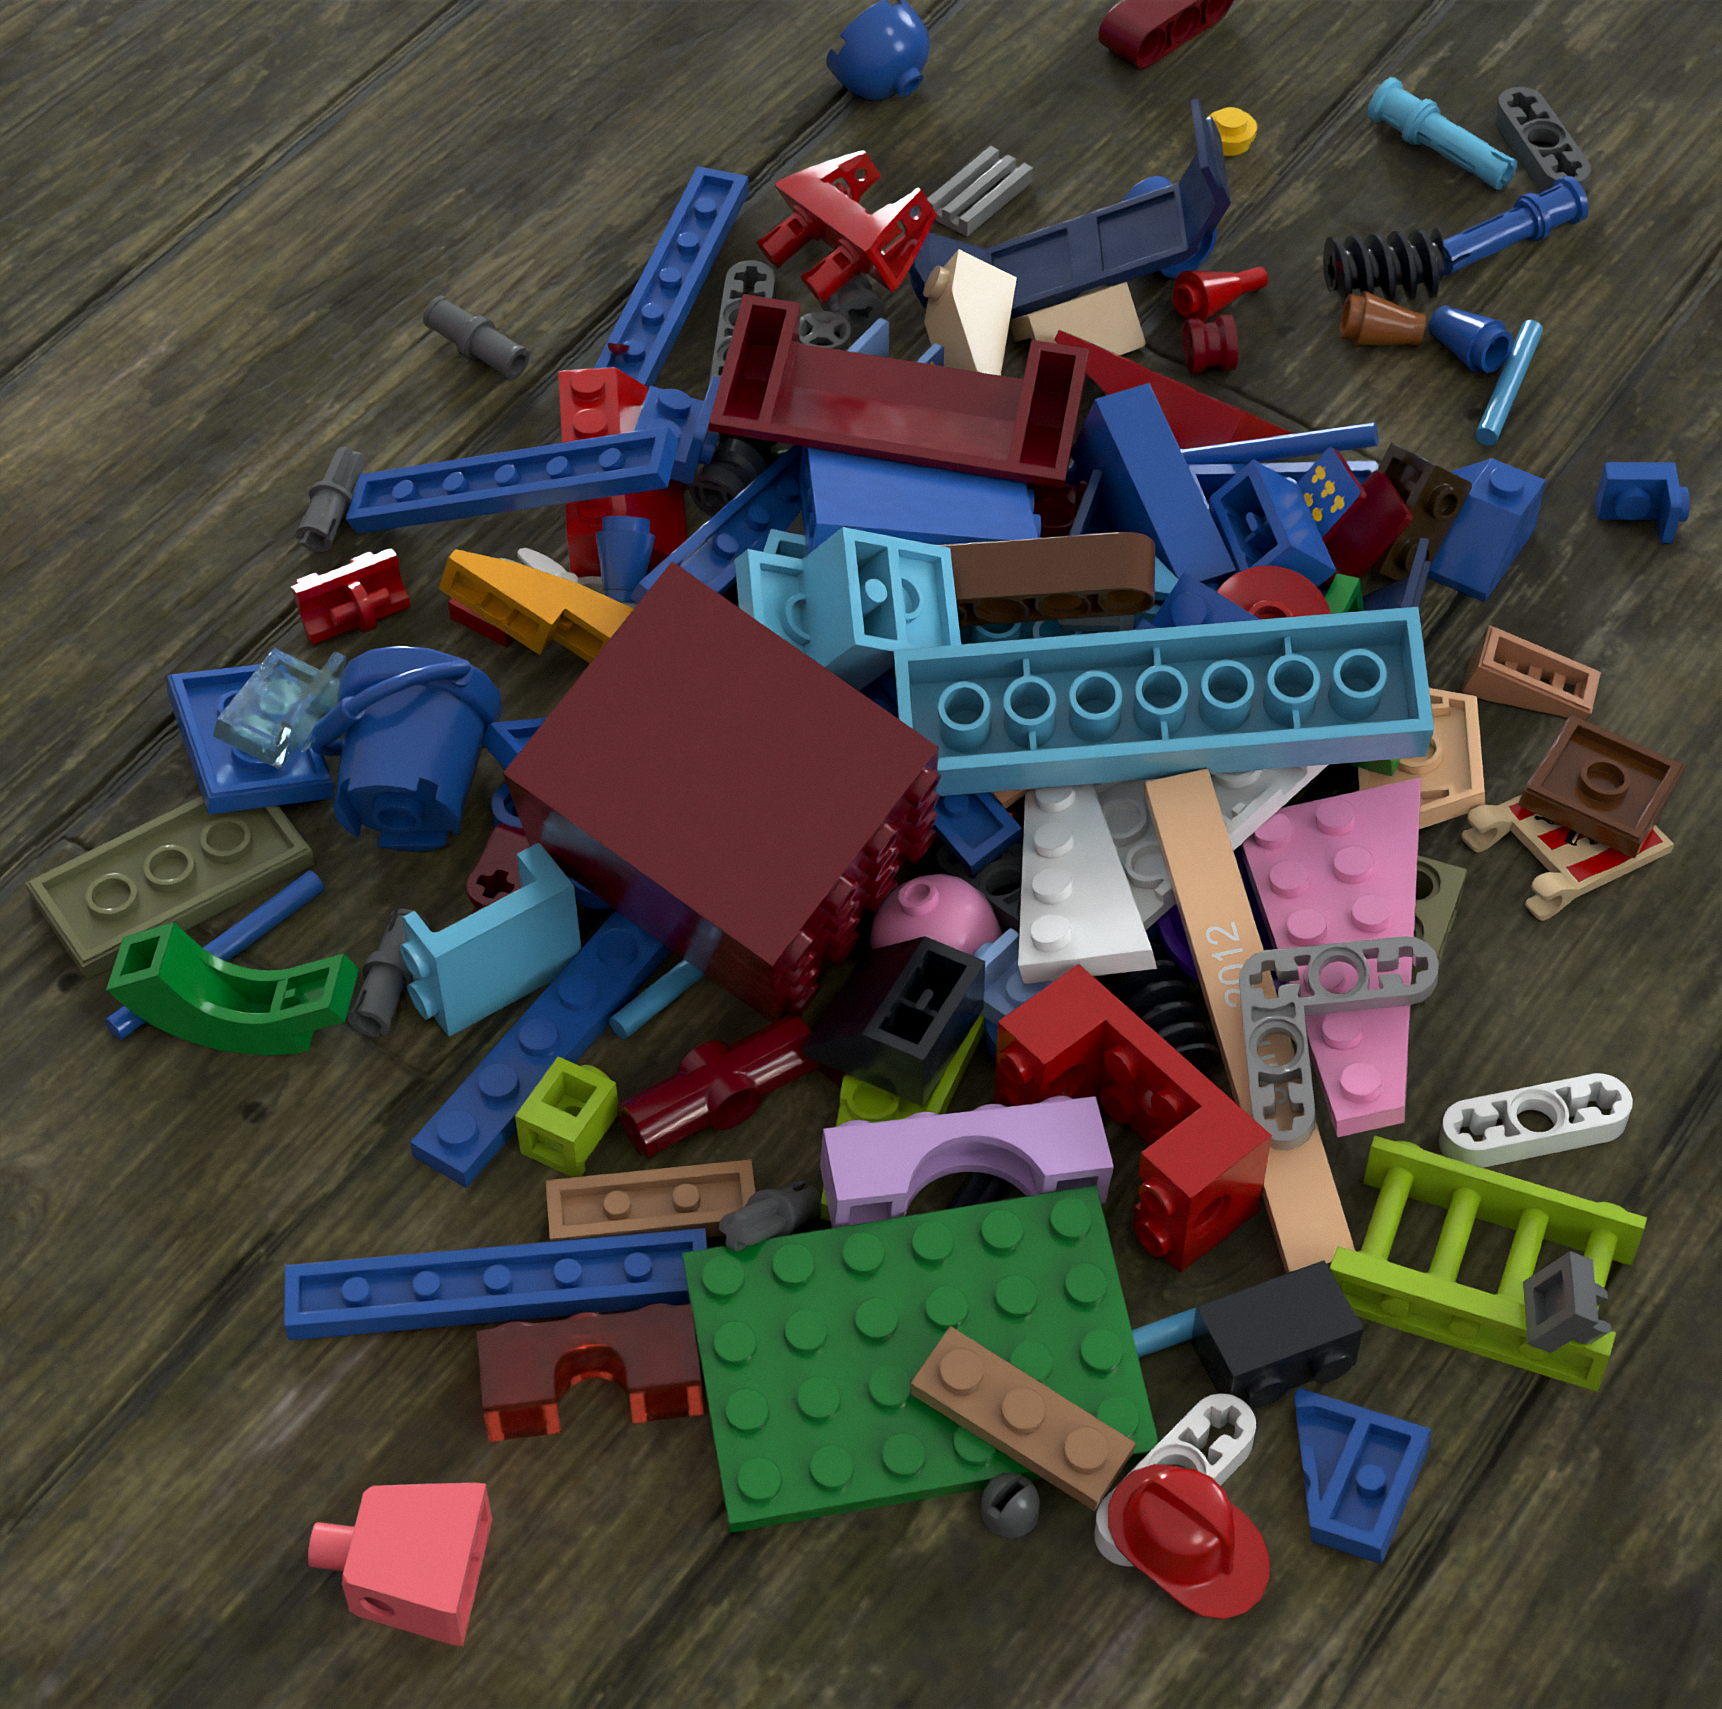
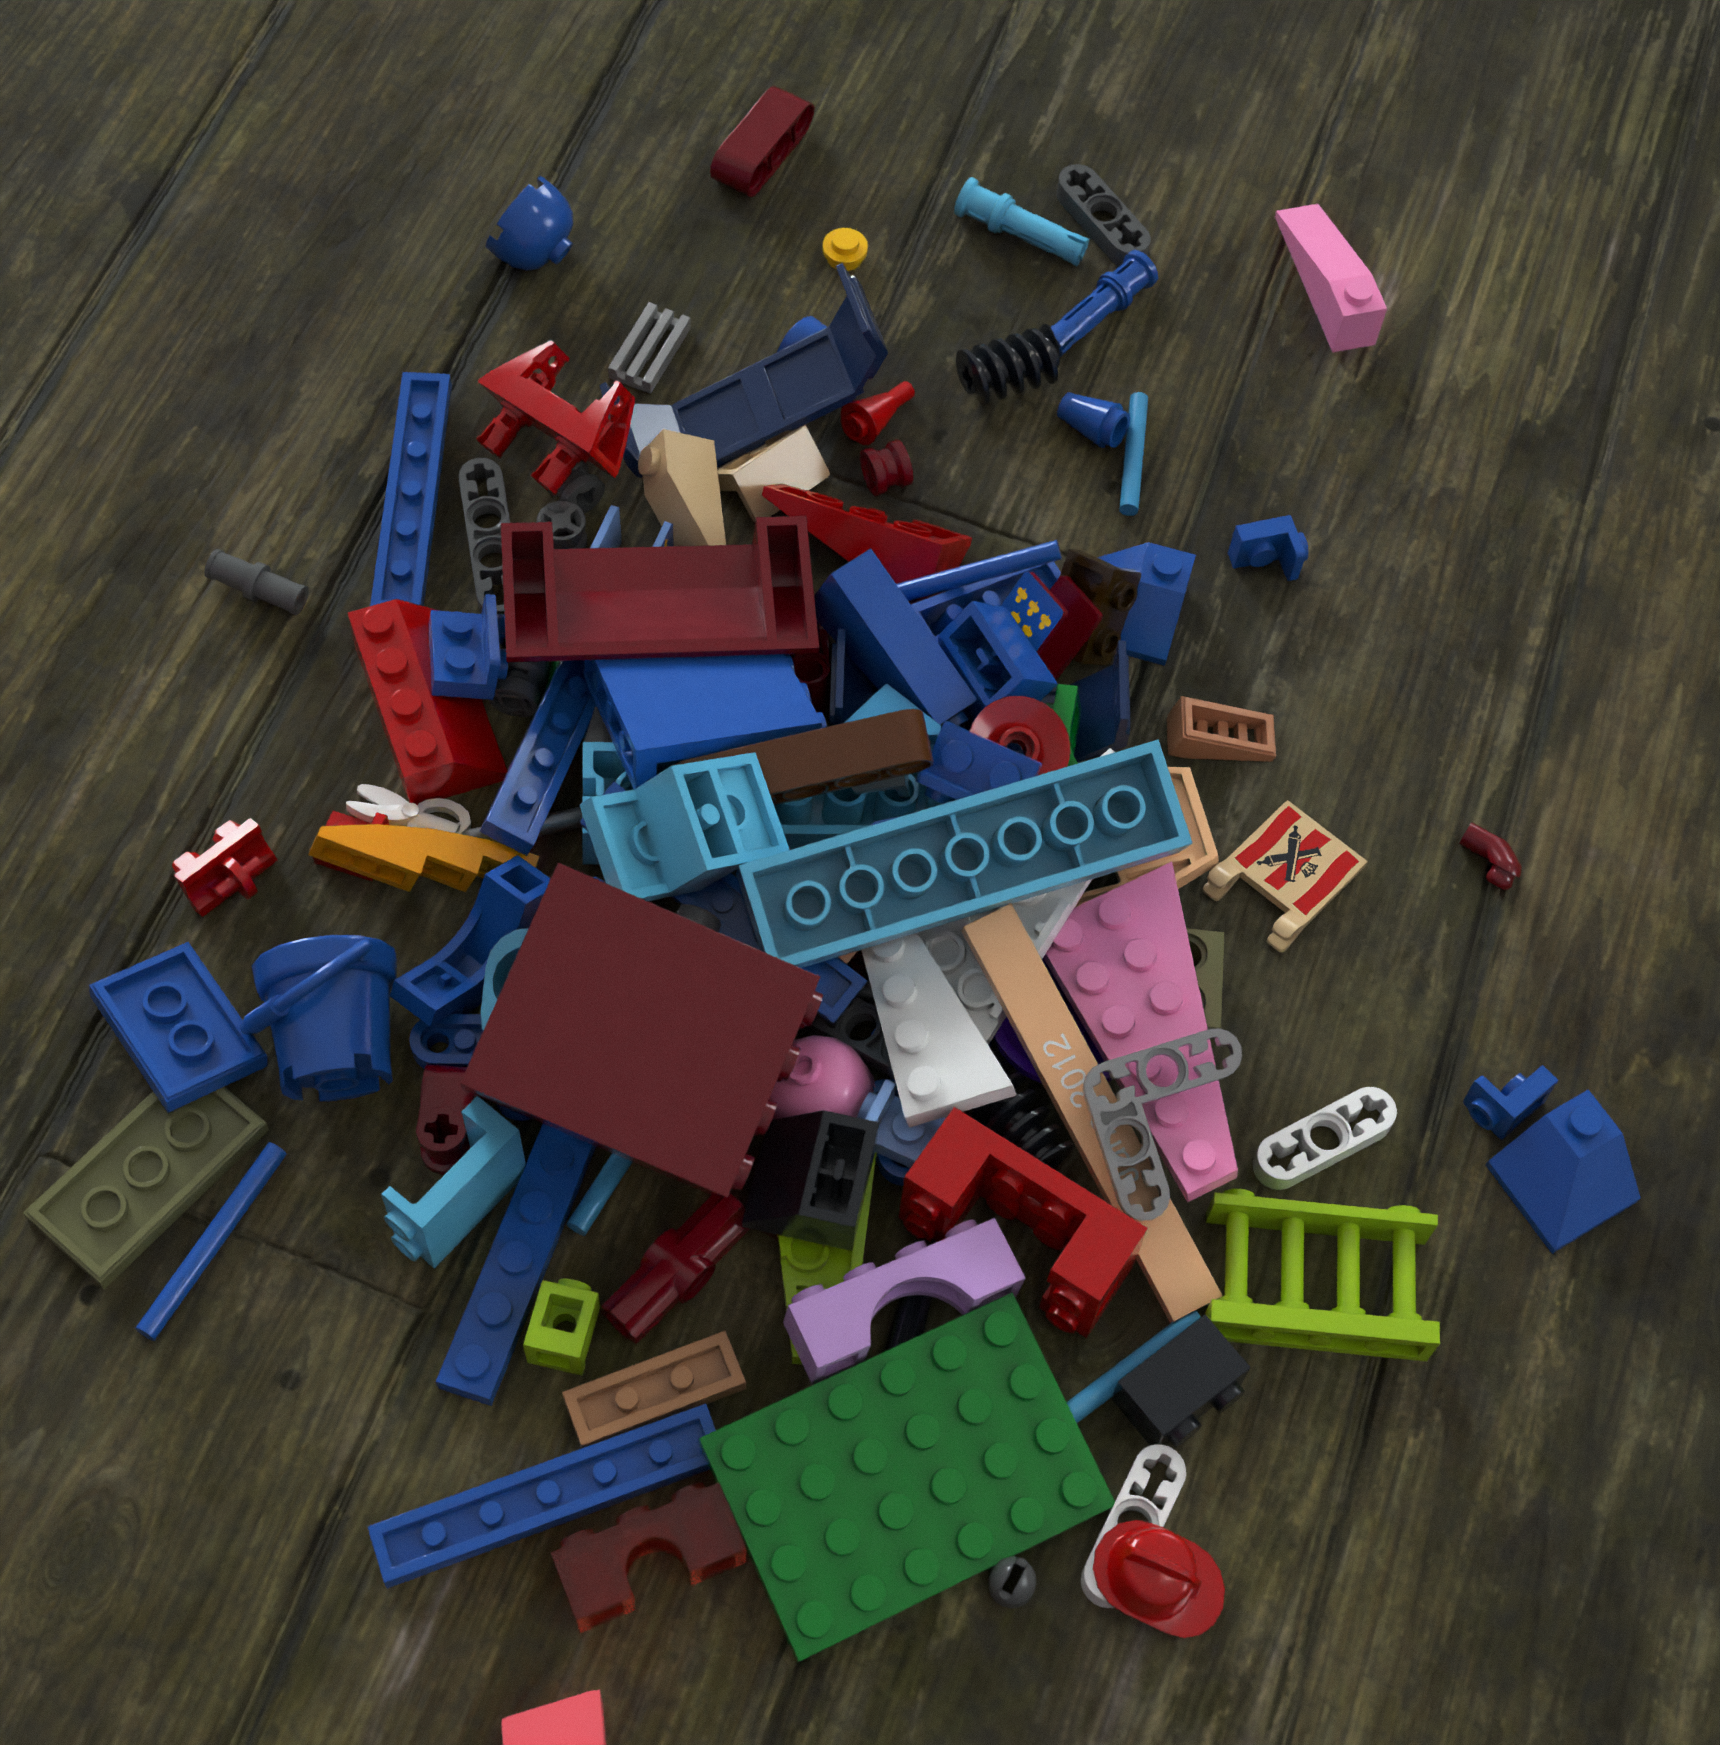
camera: 20 degrees left, 10 degrees up
green arch [106,922,359,1056] -> none
clear light blue bracket [213,648,347,770] -> none
dark grey axle [295,447,366,552] -> none
blue plate [346,426,679,534] -> none
dark grey pin [348,908,429,1037] -> none
blue cone [595,516,656,603] -> none
dark red piece [608,343,630,356] -> none
dark grey axle [719,1180,821,1252] -> none
medium nougat plate [910,1326,1136,1511] -> none
blue wing [1294,1387,1431,1564] -> none
dark orange cone [1339,291,1426,347] -> none
reddish brown plate [1518,714,1686,858] -> none
dark grey tile [1523,1251,1611,1353] -> none

